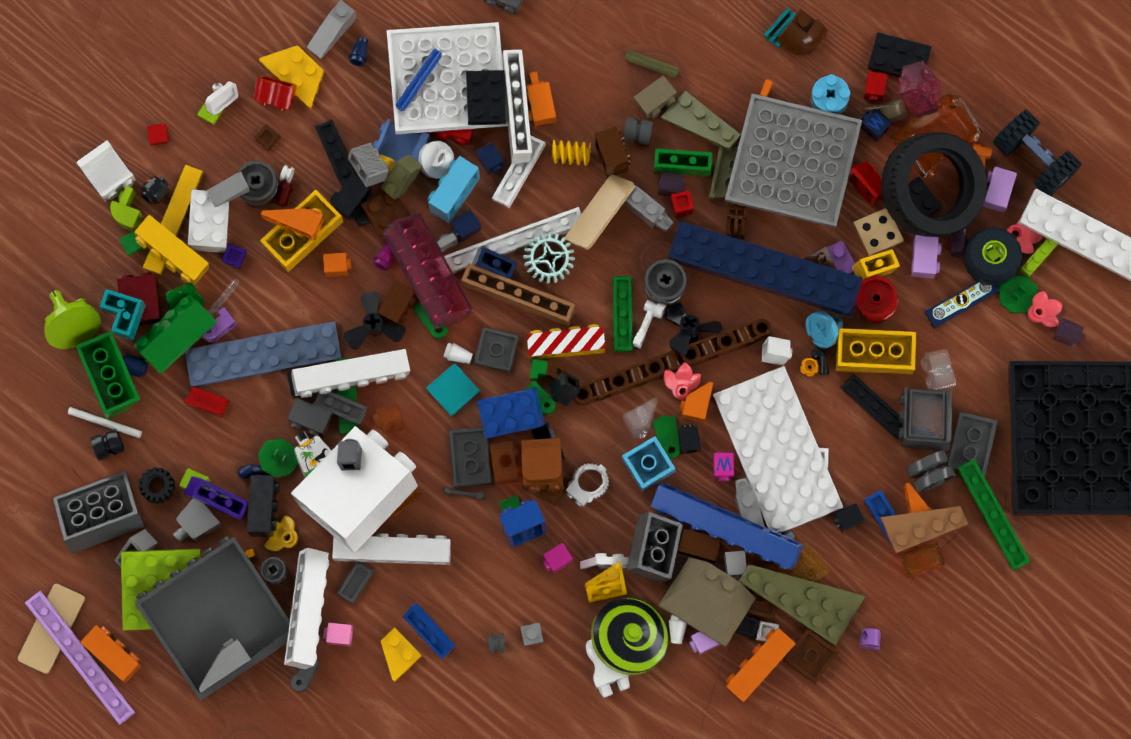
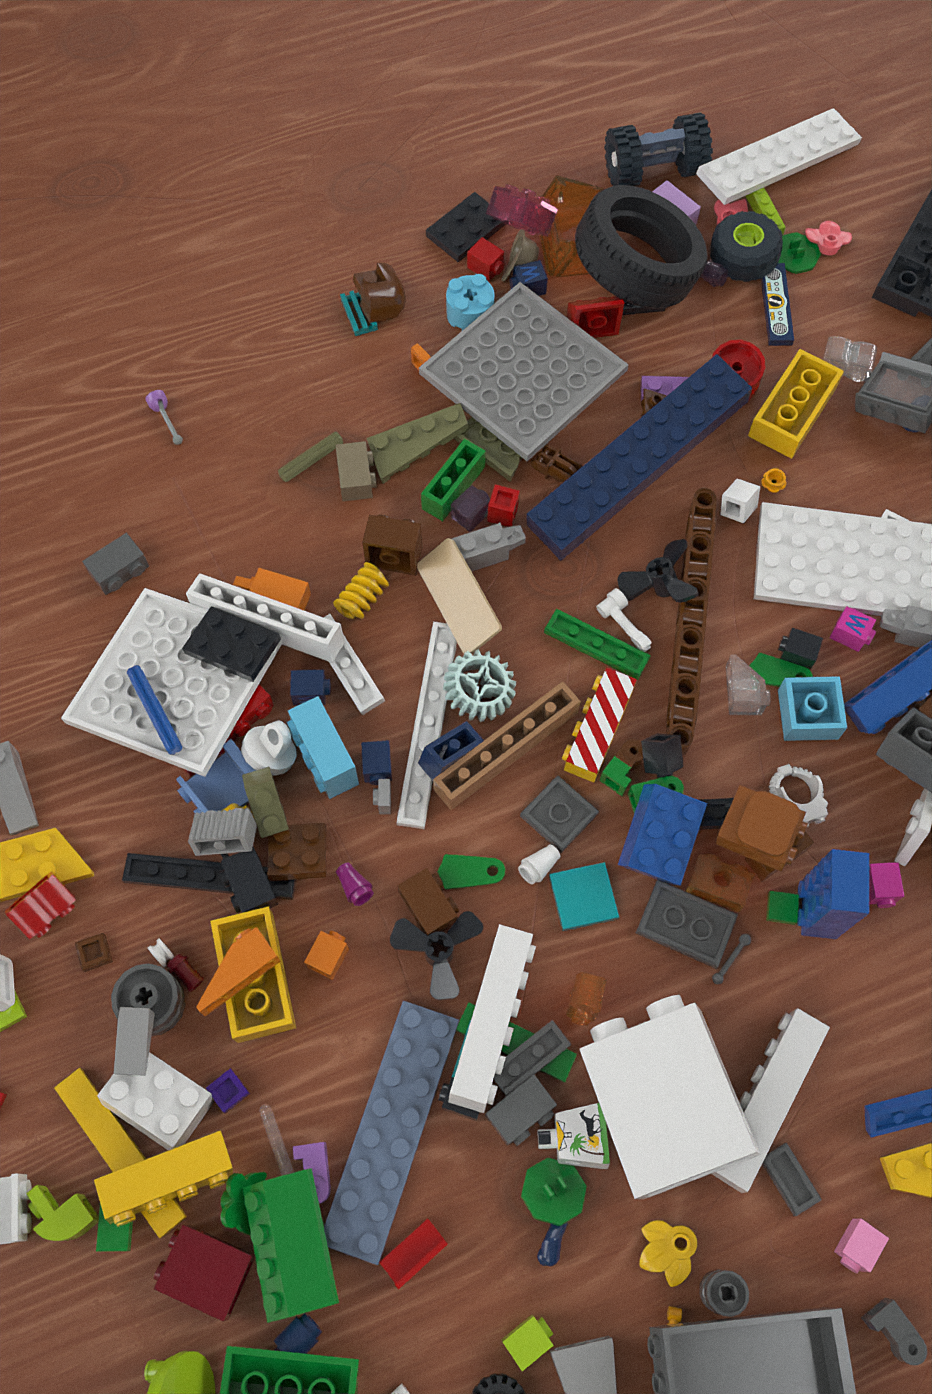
camera: 65 degrees left, 10 degrees down
teal brick [99,289,146,341] -> none
black head [140,176,169,204] -> none
dark purple brick [184,476,249,520] -> none
black brick [247,475,280,537] -> none
white brick [284,548,329,669] -> none
brick [337,439,362,471] -> none
dark blue cone [349,37,368,66] -> none
clear pink brick [382,214,474,329] -> none
dark grey wheel [623,117,653,145] -> none
dark grey wheel [644,259,687,306] -> none
coral plate [664,362,701,400] -> none
orange slope [679,382,713,423] -> none
medium azure tile [806,310,843,348] -> none
black arm [811,348,829,375] -> none
black tile [840,373,902,440] -> none
yellow brick [852,249,900,281] -> none
tan tile [853,208,904,256] -> none
lavender brick [911,235,941,279] -> none
clear purple brick [1053,318,1085,348] -> none

